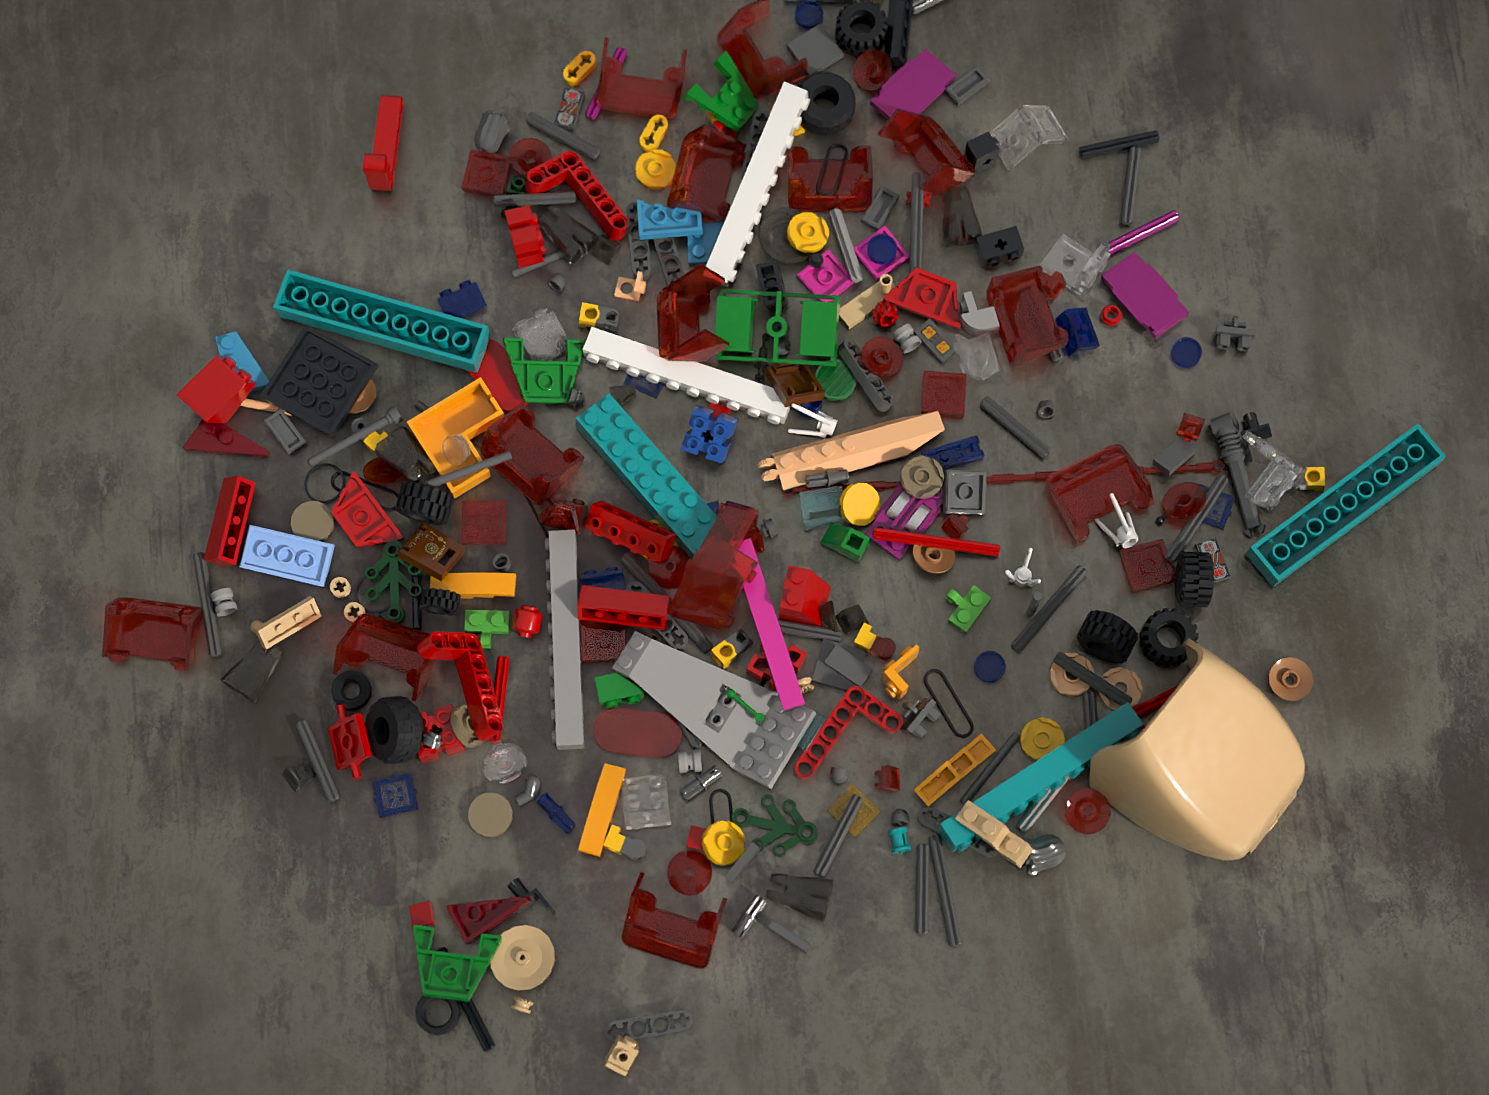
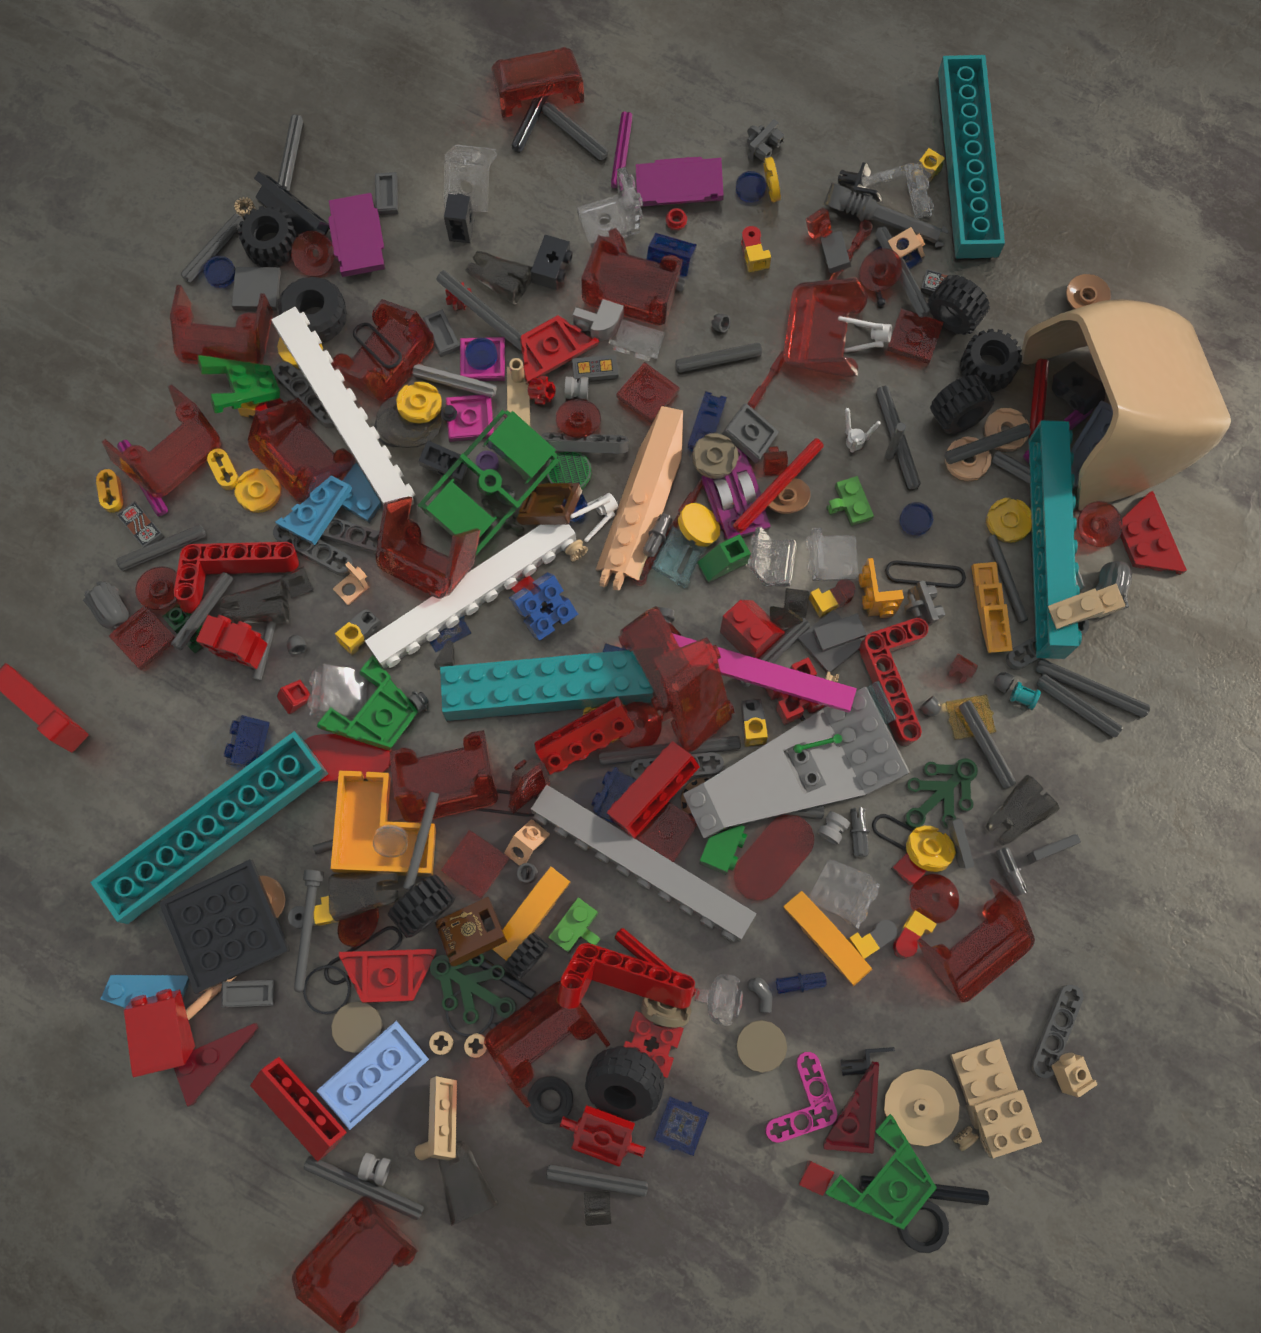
camera: 55 degrees left, 0 degrees up
dark grey plate [422,731,443,749] -> none
red head [512,605,542,638] -> none
clear red windscreen [877,108,976,195] -> none
none -> red slope [277,680,313,714]
none -> medium lavender tile [476,451,499,471]
none -> clear red windscreen [491,47,584,118]
none -> light nougat bracket [504,819,550,866]
none -> tan bush [565,540,588,562]
none -> yellow leg [741,226,771,272]
none -> clear bracket [748,527,797,586]
none -> yellow tile [763,157,781,202]
none -> dark pink beam [765,1052,837,1143]
none -> clear bracket [806,528,859,581]
none -> light nougat bracket [888,227,925,259]
none -> leg [893,910,937,959]
none -> tan piece [950,1039,1042,1158]
none -> red wing [1116,491,1187,575]

